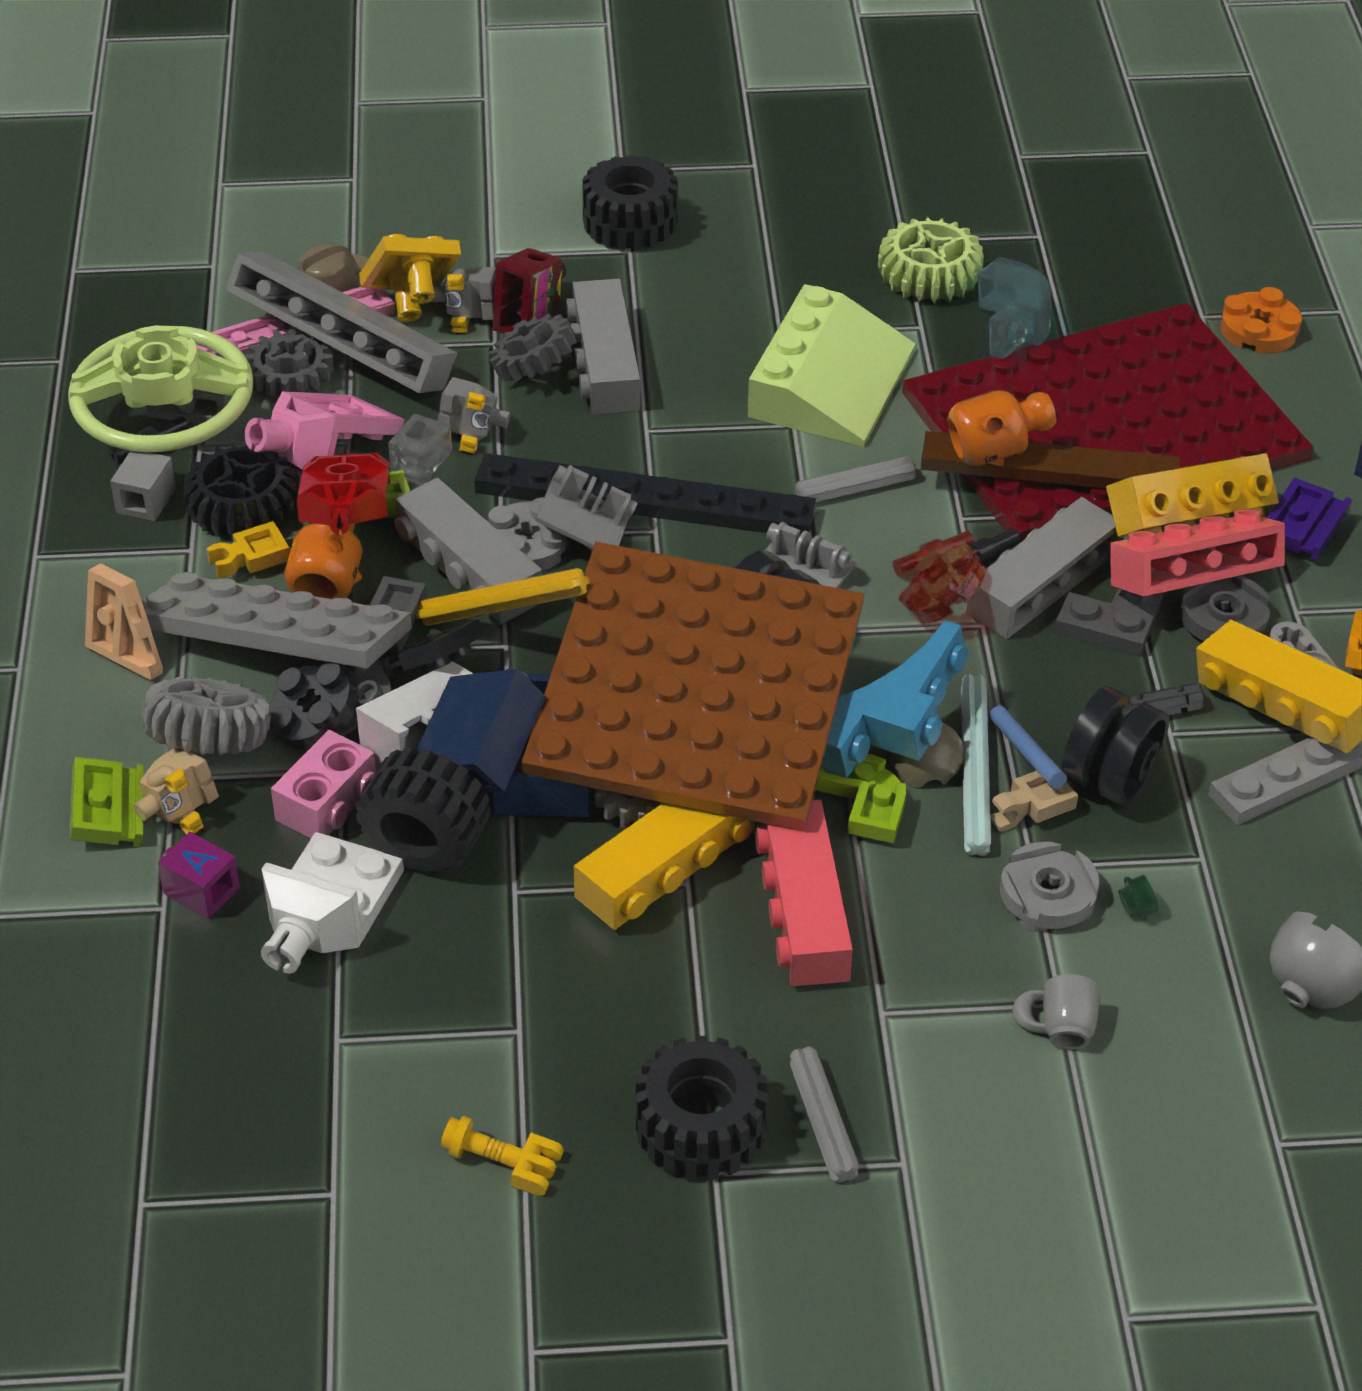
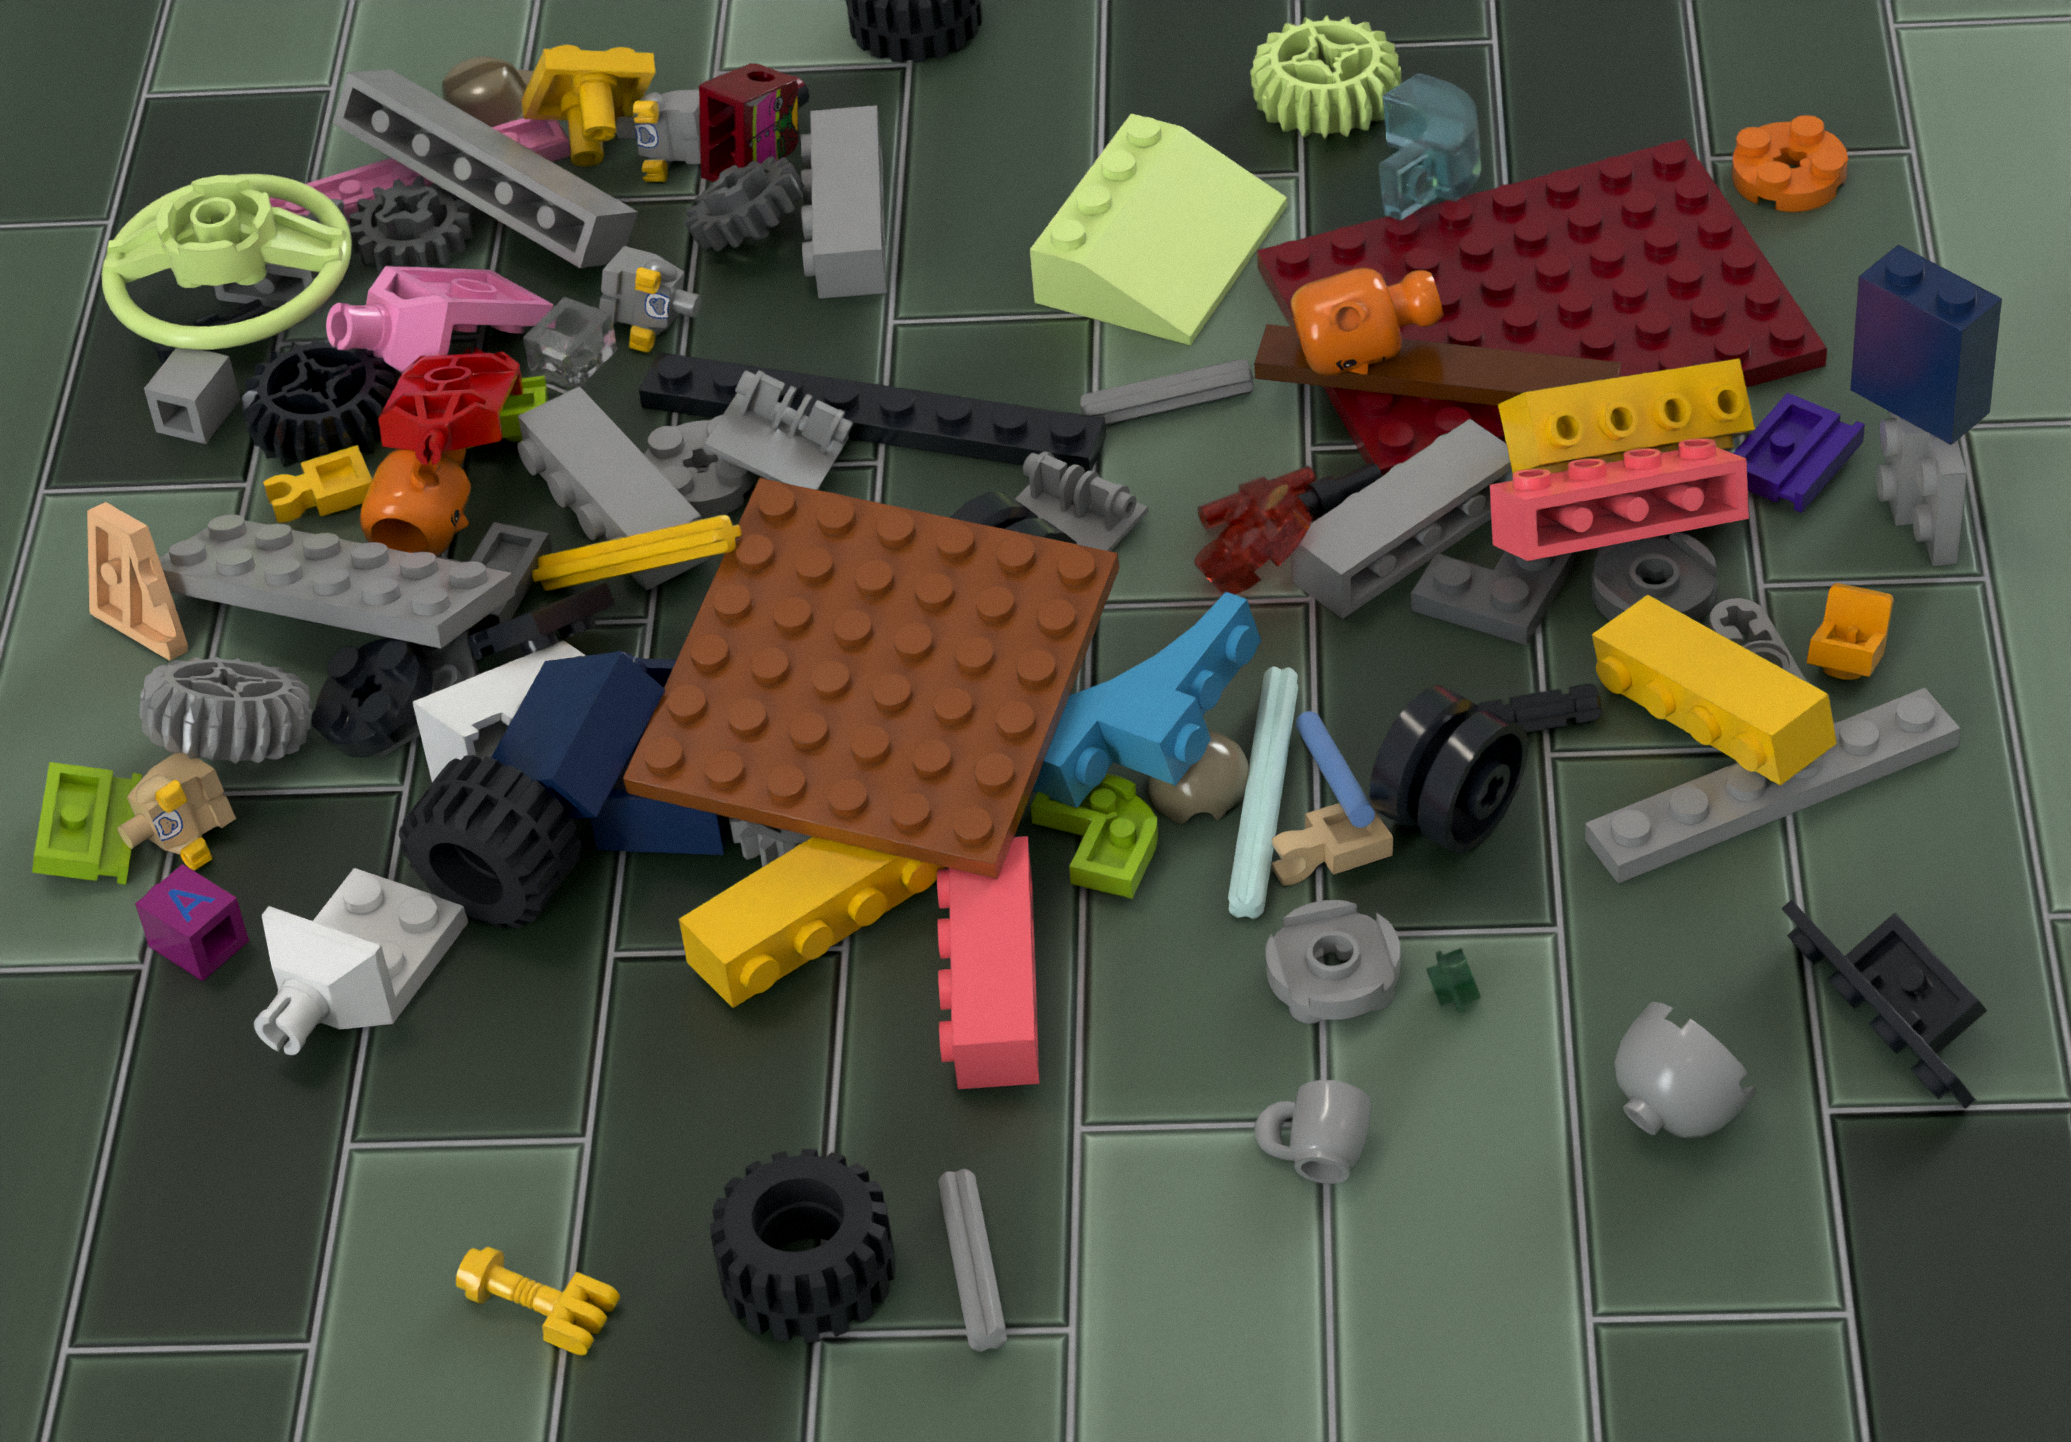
camera: 10 degrees right, 0 degrees up
bright pink brick [271,730,376,838] -> none

